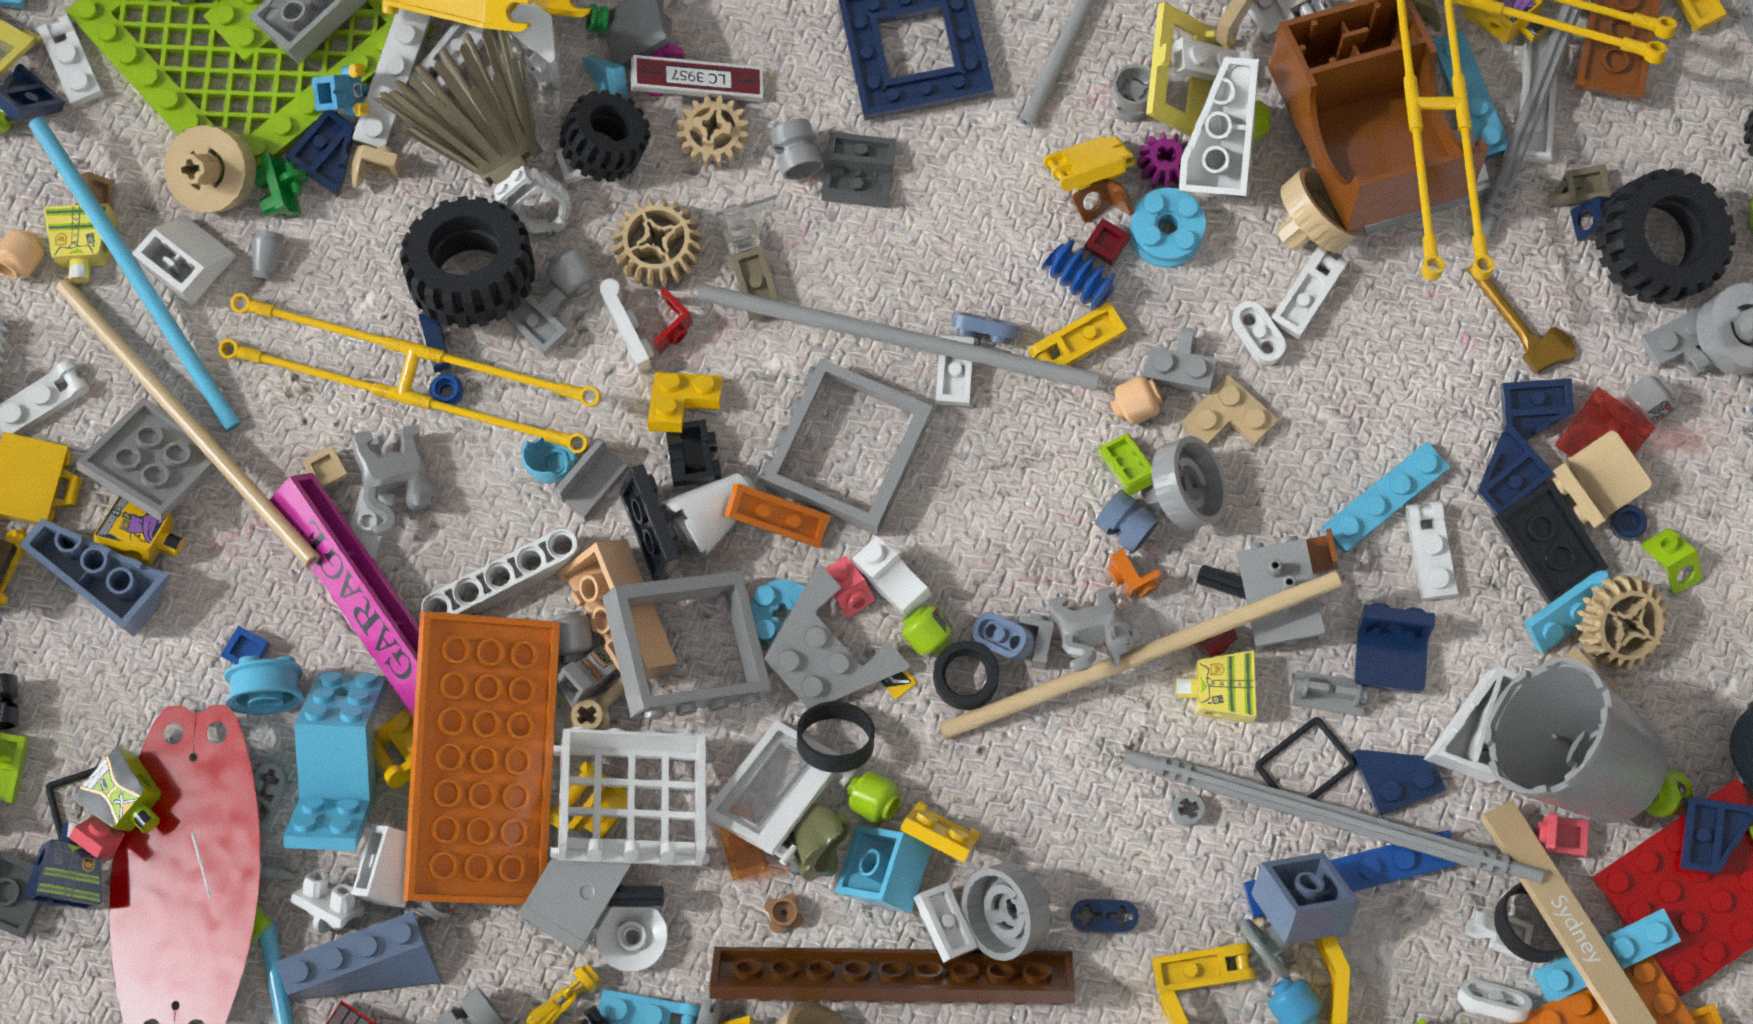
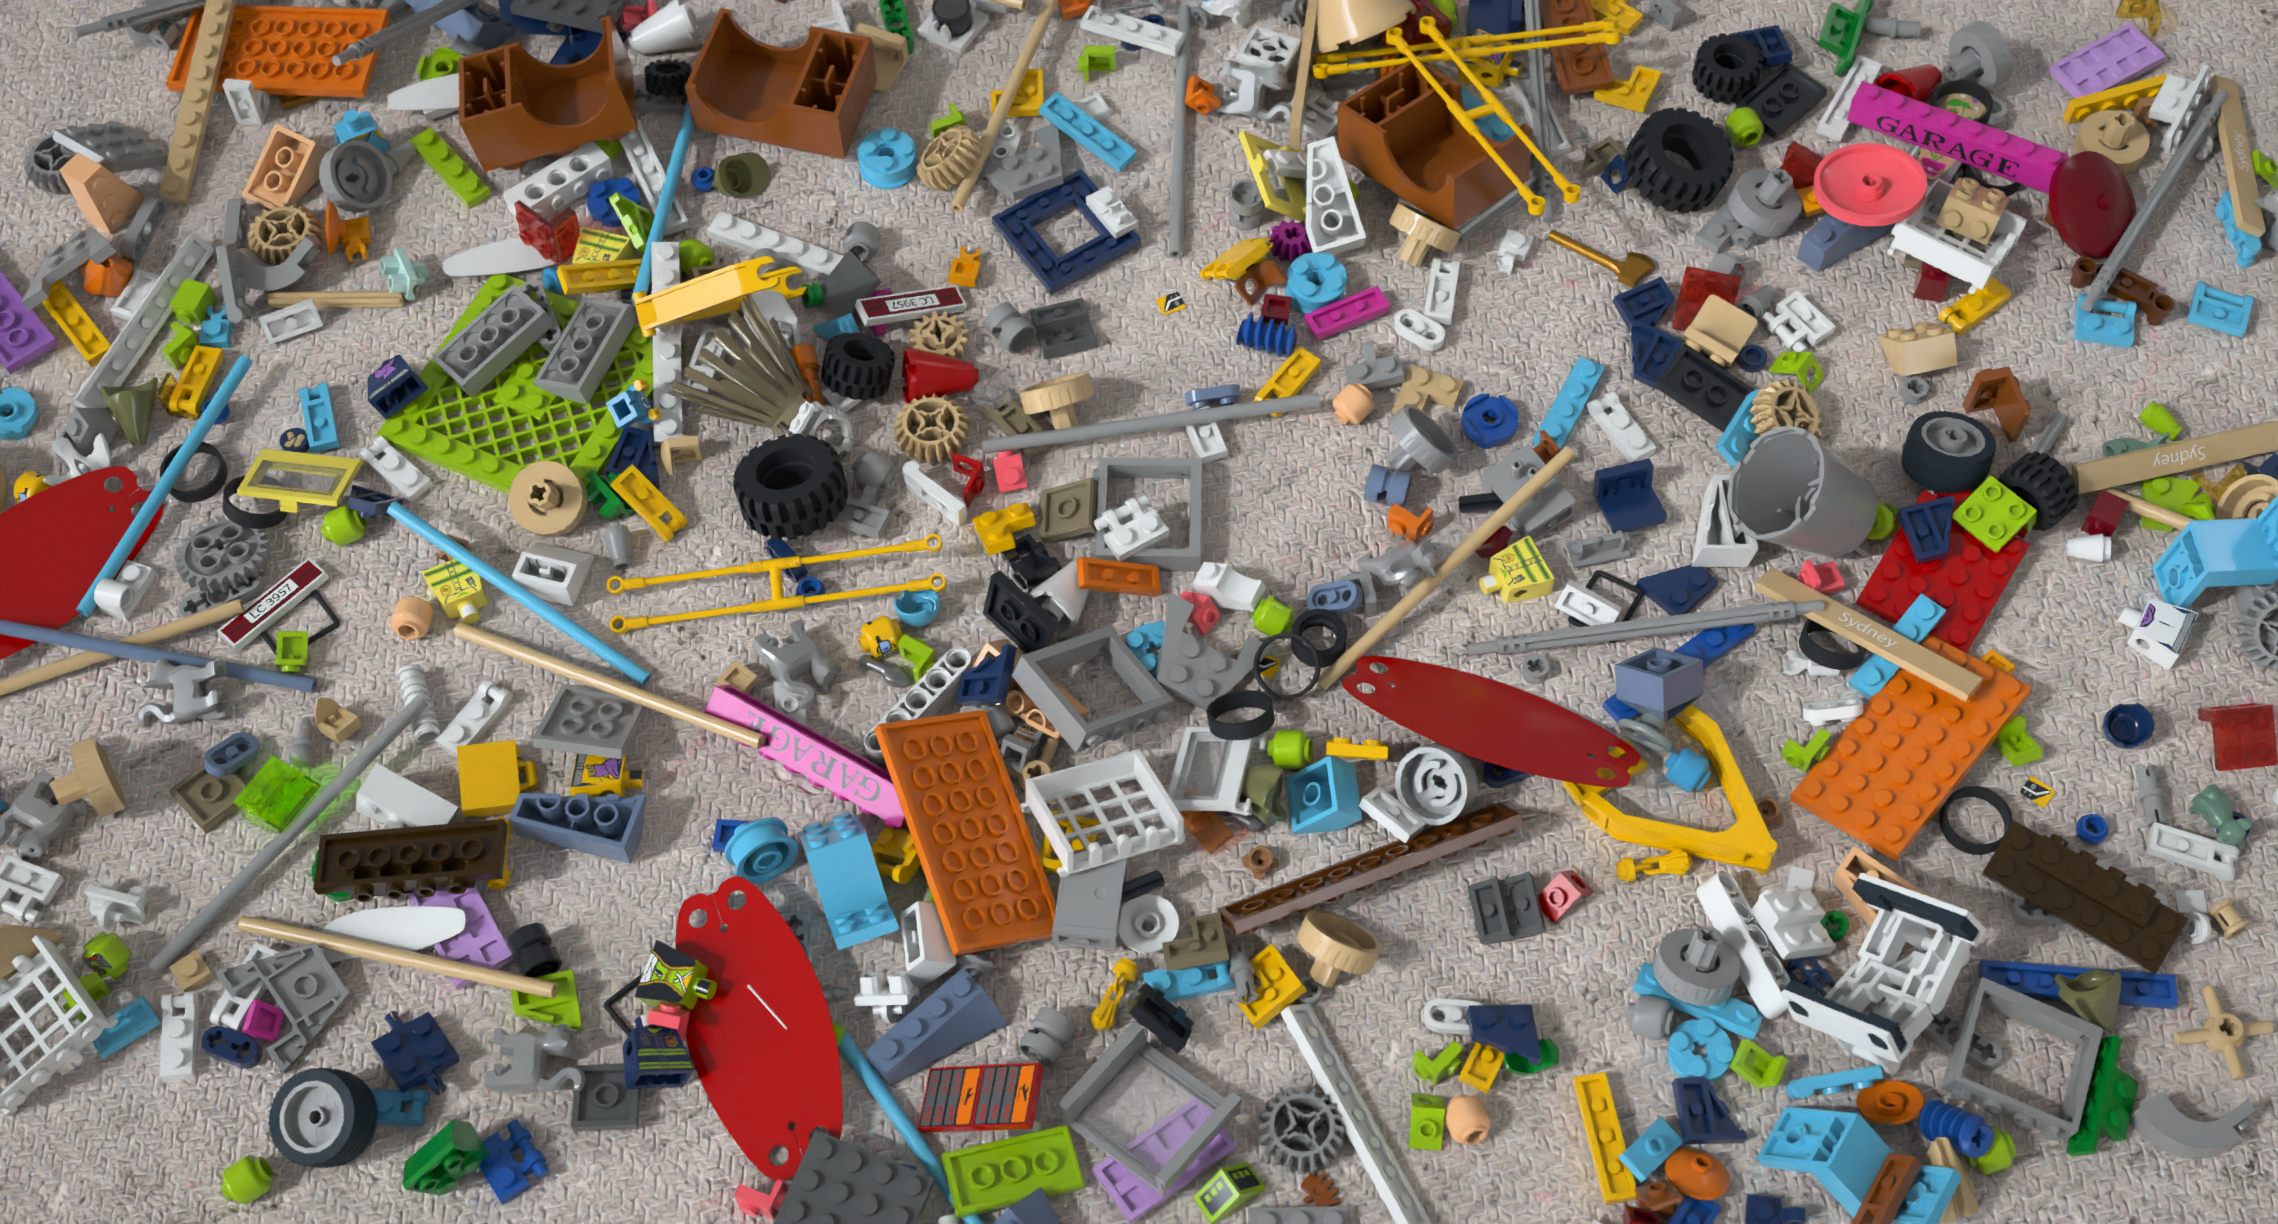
camera: 25 degrees left, 15 degrees down
light grey panel [555,438,629,521] -> none
lime plate [1098,433,1153,496] -> none
none -> yellow plate [610,464,688,542]
none -> orange piece [790,344,824,406]
none -> yellow head [858,615,903,658]
none -> flat silver piece [859,654,912,688]
none -> lime bracket [898,634,936,683]
none -> red cone [902,348,979,403]
none -> light orange plate [948,246,981,288]
none -> dark blue wing [956,644,1017,706]
none -> coral bracket [992,450,1027,493]
none -> tan piece [1019,371,1095,429]
none -> dark tan tile [1040,477,1098,543]
none -> white plate [1086,185,1138,239]
none -> white plate [1094,495,1169,561]
none -> sticker [1156,292,1186,315]
none -> dark tan plate [1162,912,1230,972]
none -> black tyre [1253,633,1321,699]
none -> dark pink plate [1304,285,1390,341]
none -> red piece [1342,656,1641,788]
none -> blue plate [1461,394,1518,449]
none -> white plate [1498,229,1534,274]
none -> white plate [1554,579,1622,626]
none -> yellow plate [1594,65,1662,113]
none -> light grey cone [1738,285,1777,319]
none -> white plate [1761,291,1836,352]

